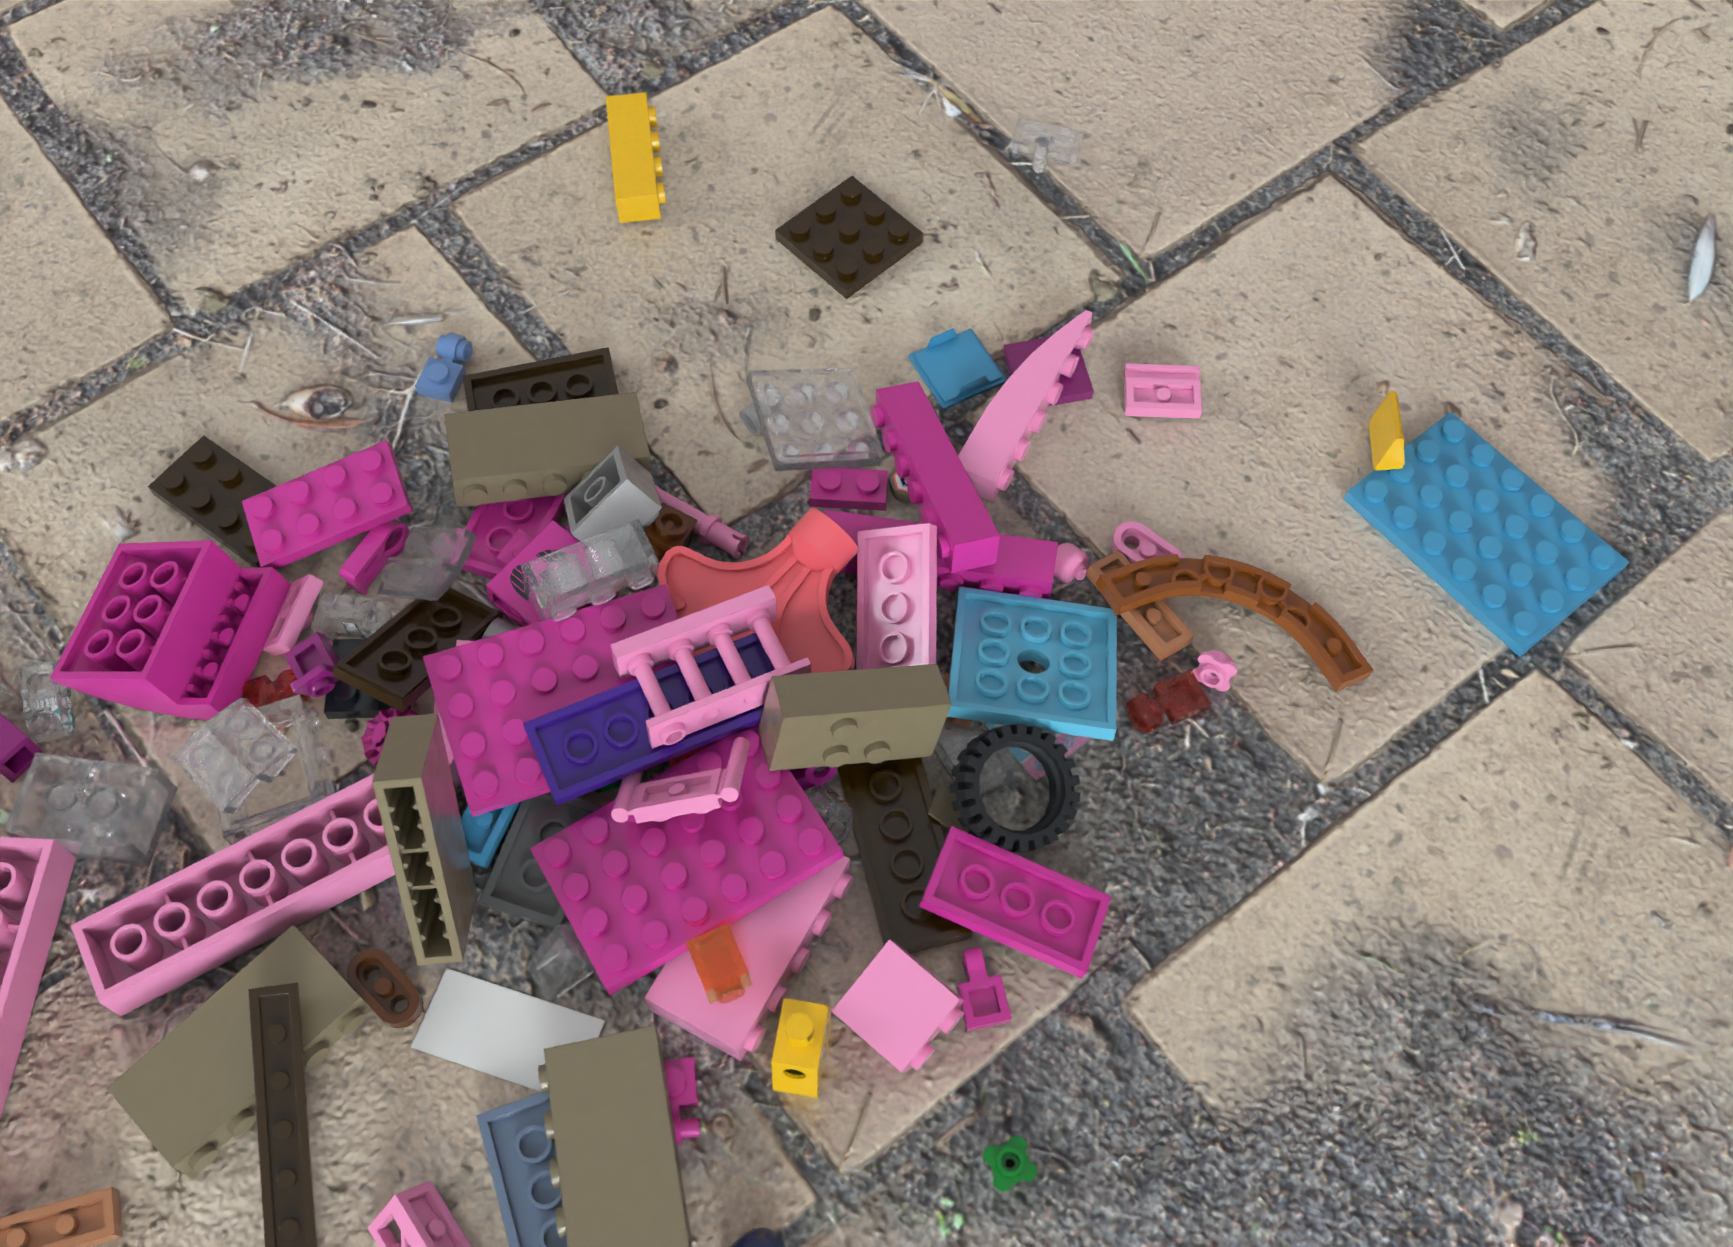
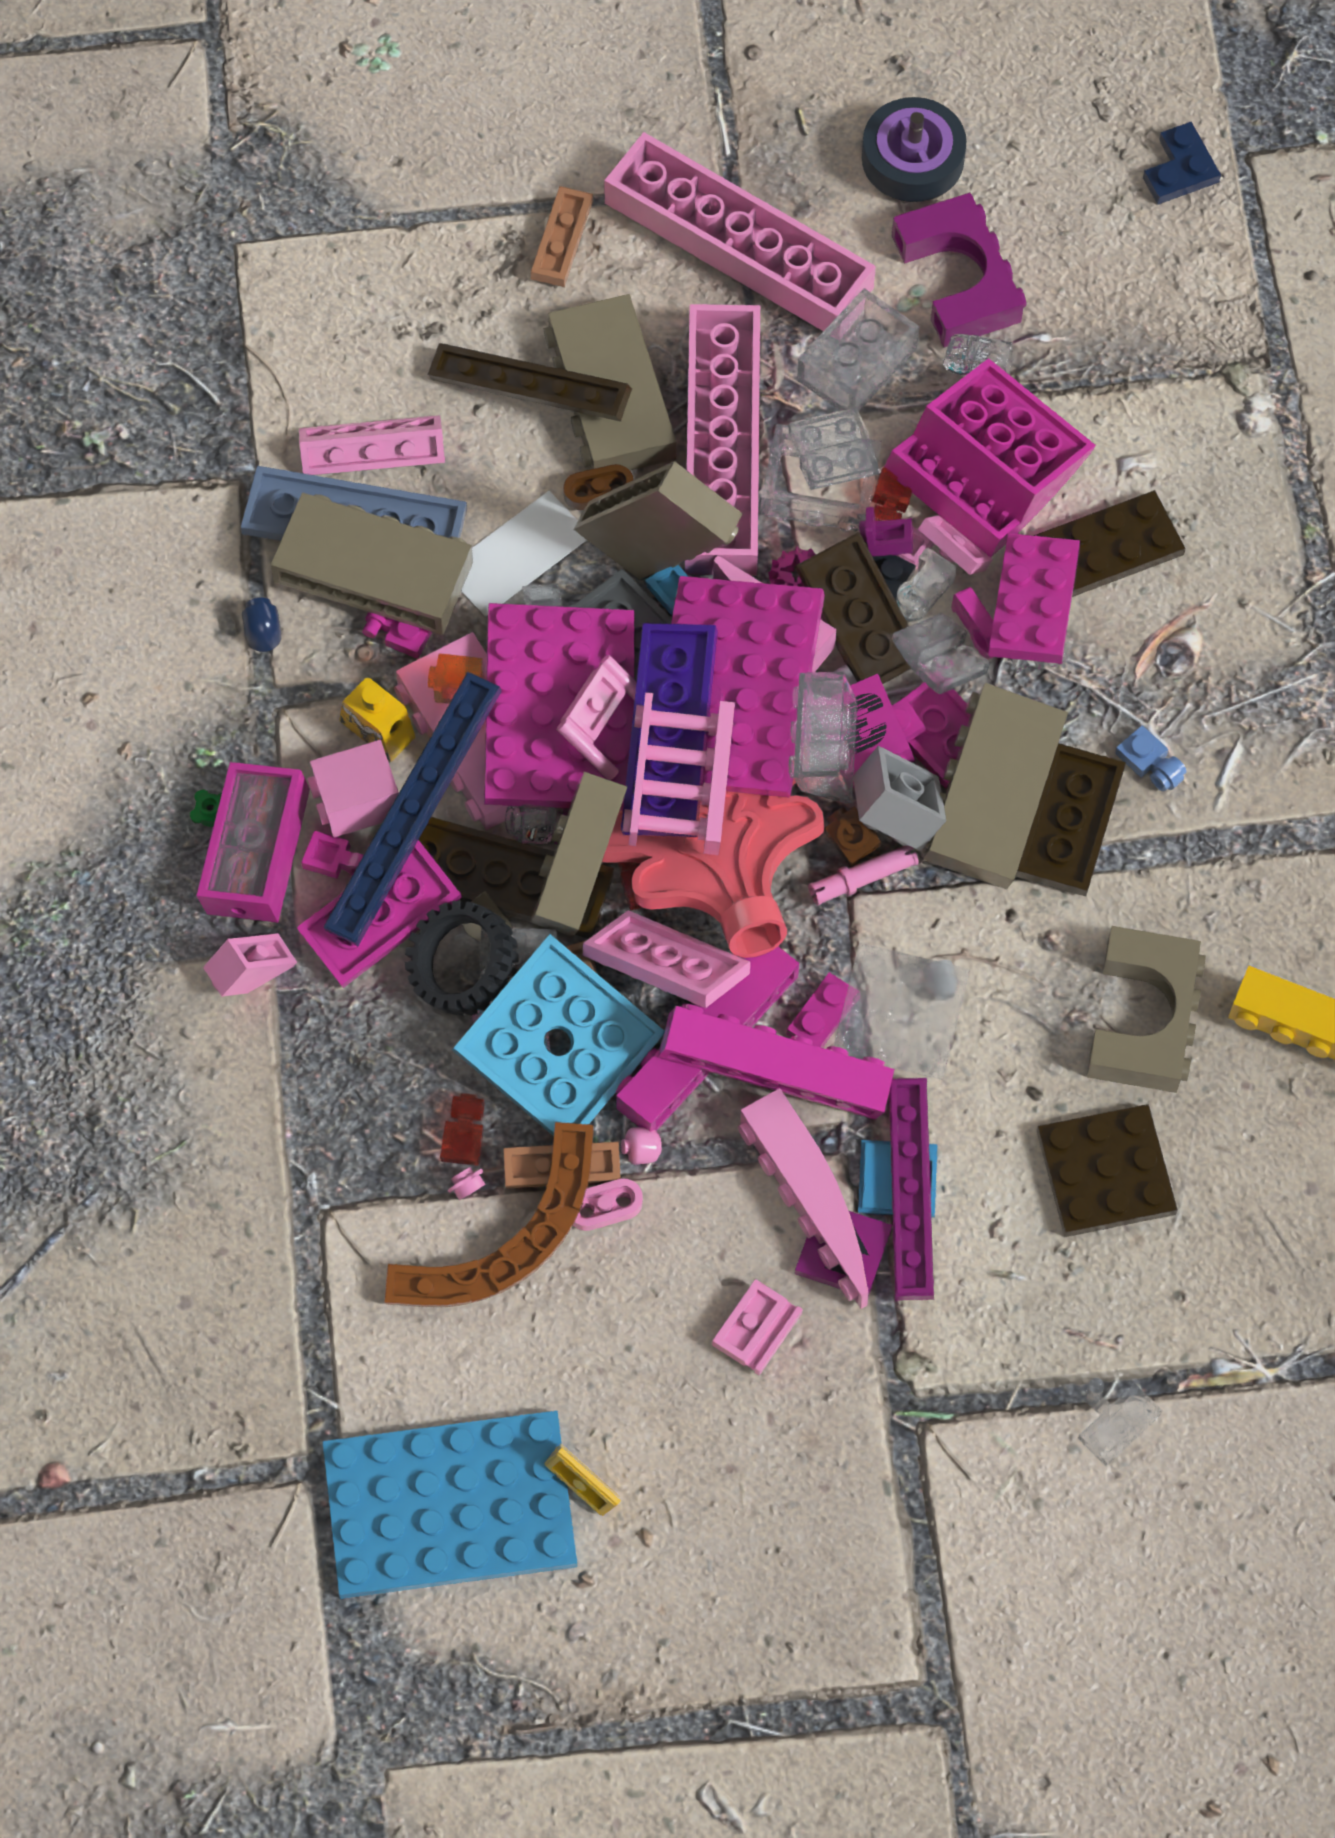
camera: 120 degrees right, 5 degrees up
none -> brick [196,762,310,923]
none -> bright pink slope [203,933,297,997]
none -> dark blue tile [323,672,502,947]
none -> magenta tile [889,1078,934,1301]
none -> dark tan arch [1087,926,1206,1093]

